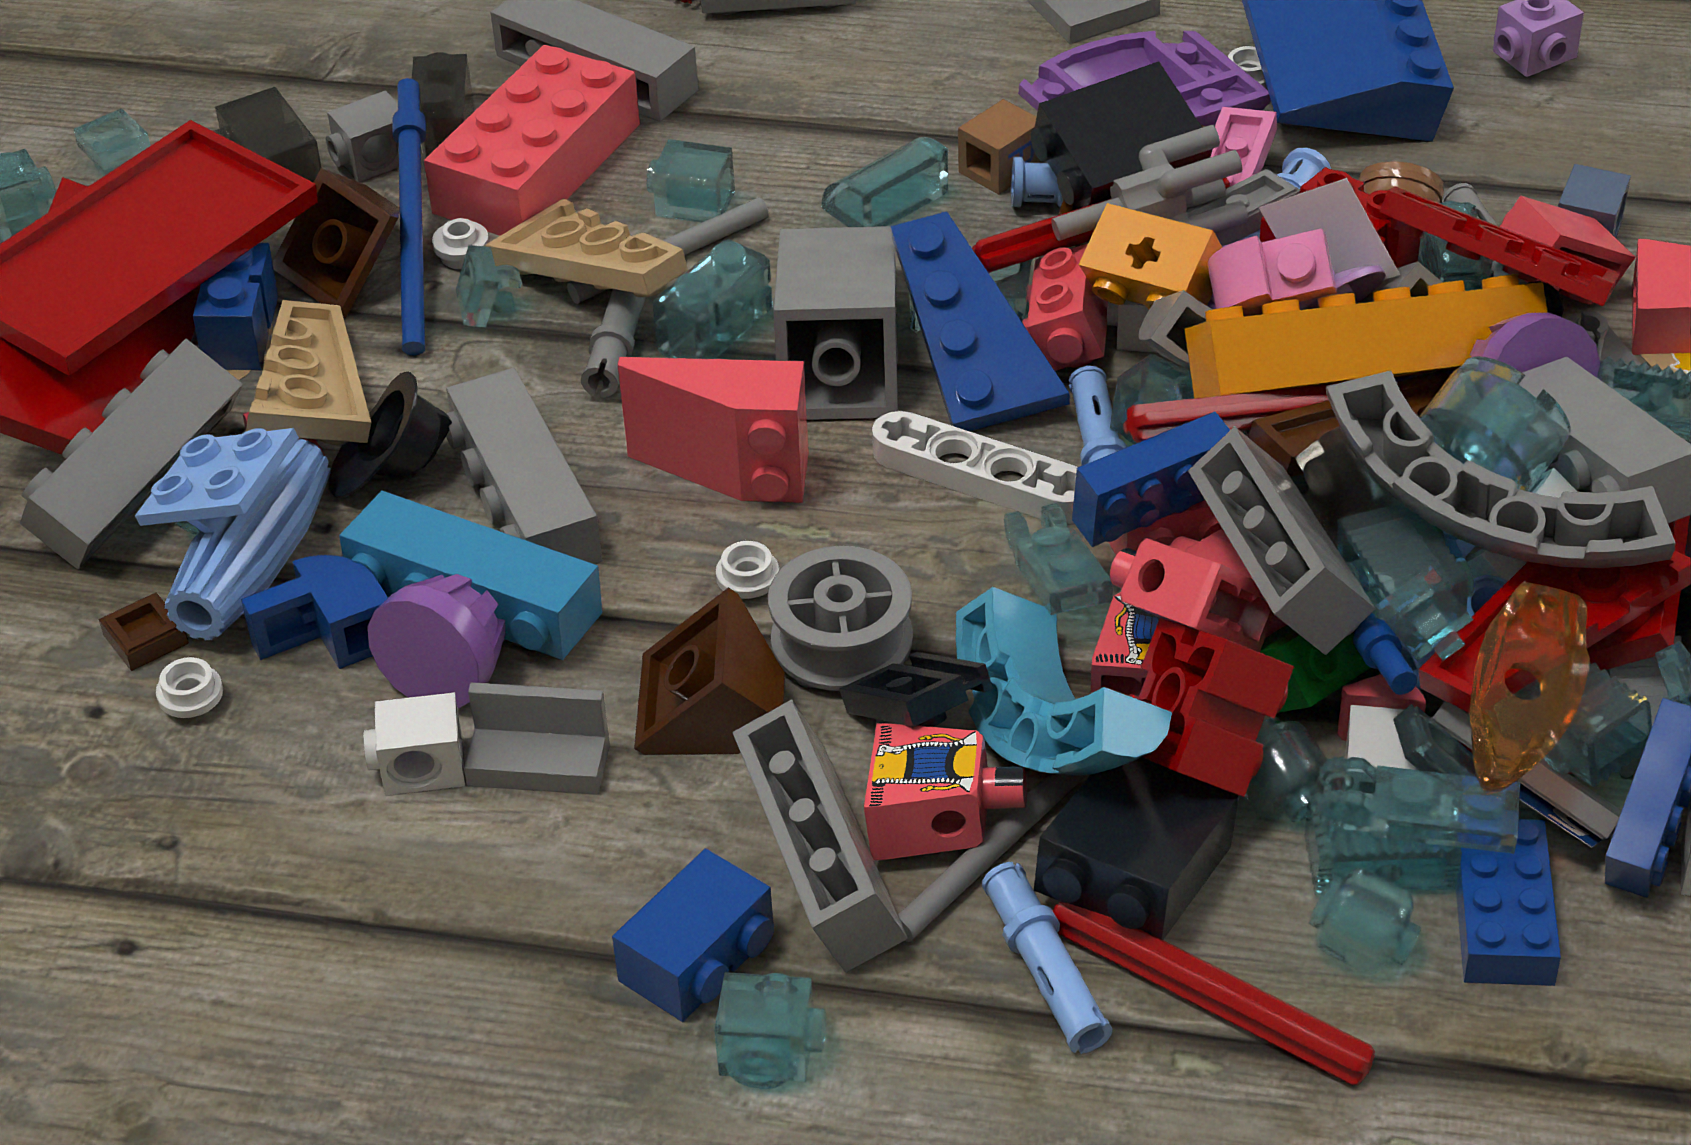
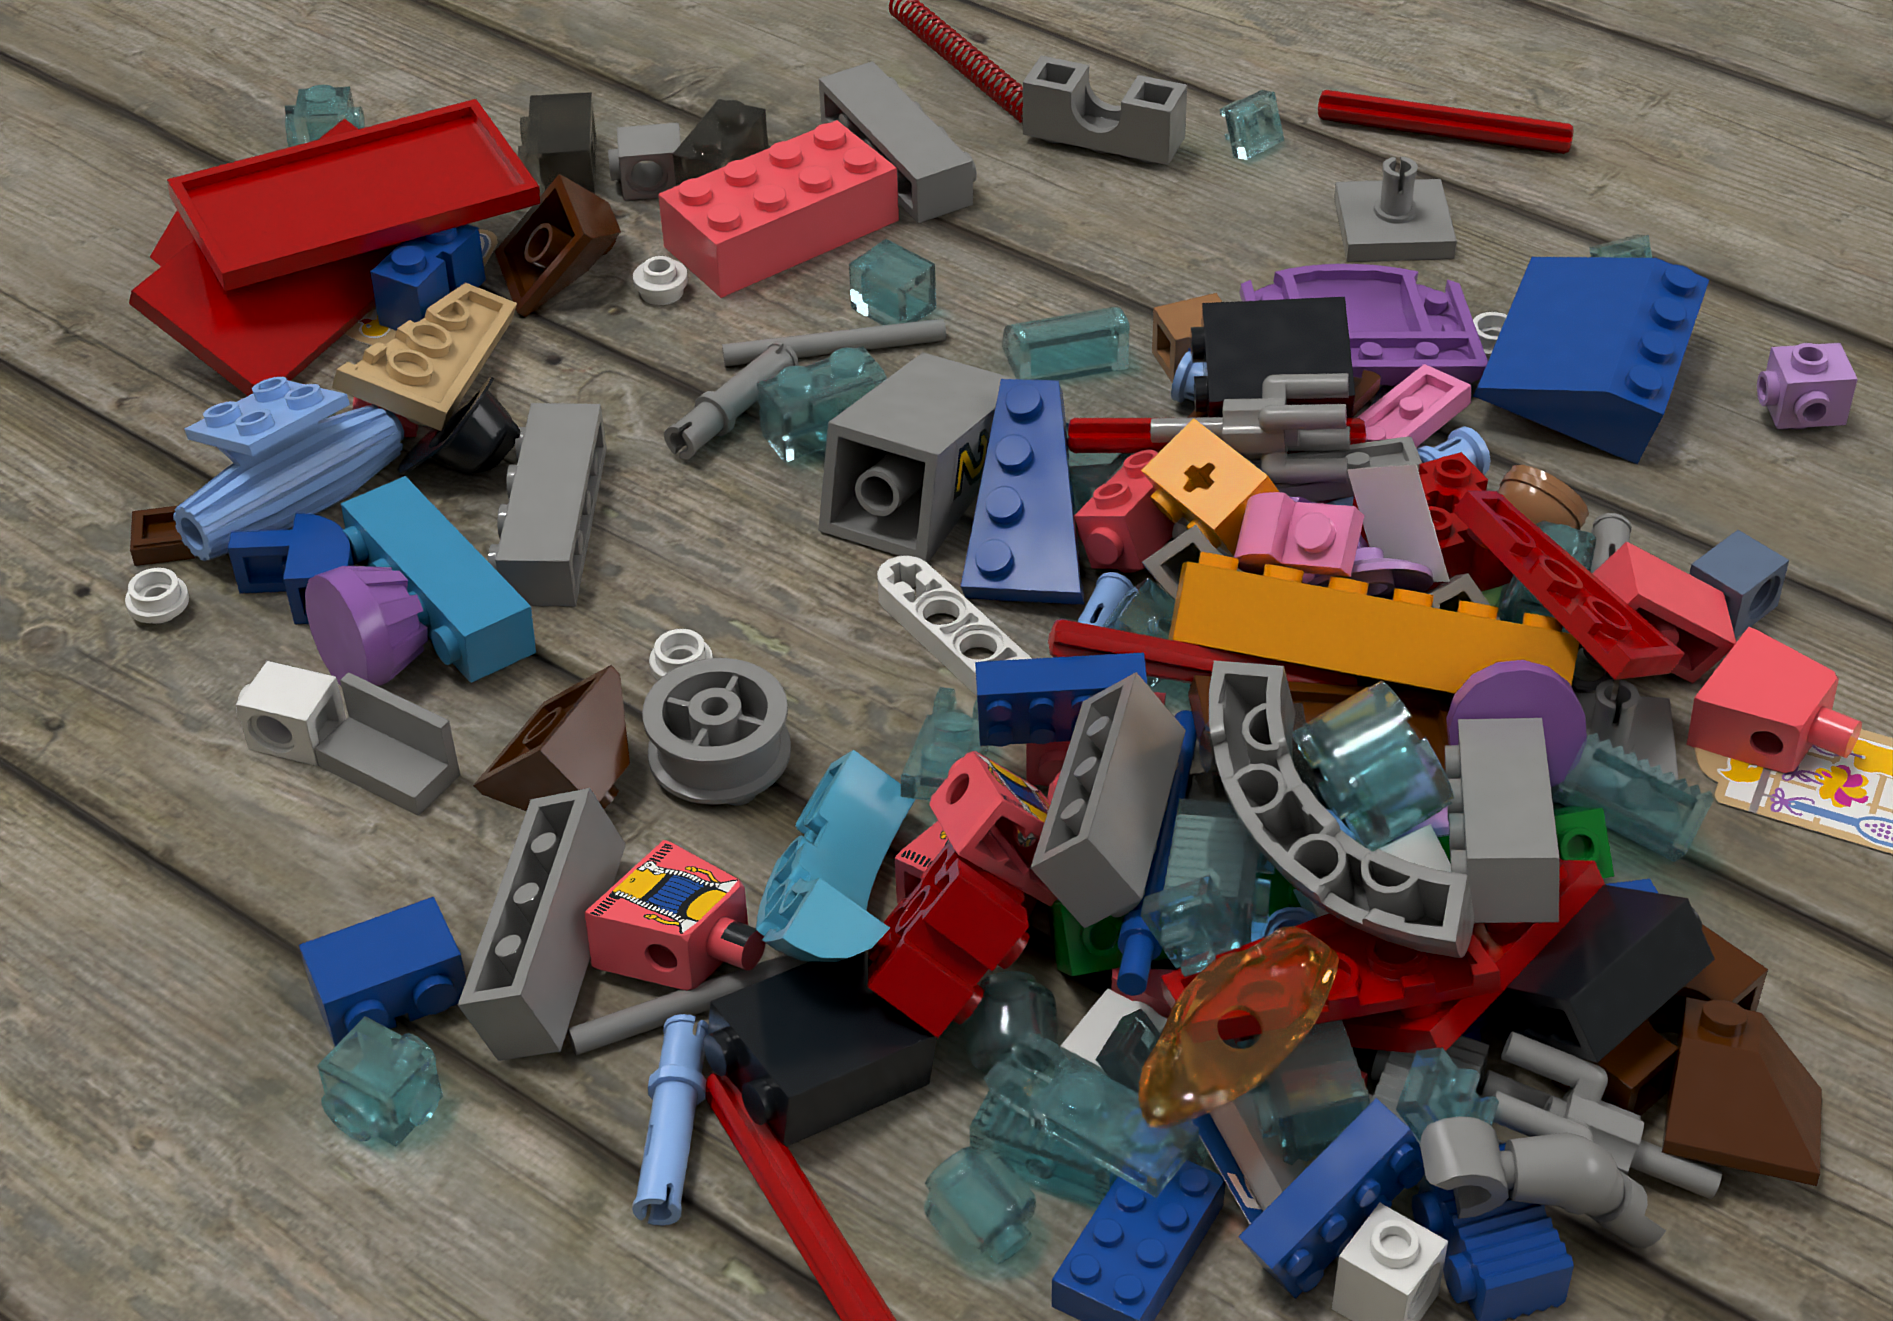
camera: 25 degrees right, 0 degrees up
light grey brick [19,339,243,570] -> none
clear light blue tile [74,108,151,176] -> none
blue bar [392,78,426,356] -> none
clear light blue tile [456,245,522,328] -> none
tan wing [485,198,688,297] -> none
coral slope [618,357,809,503] -> none
black plate [839,652,993,727] -> none

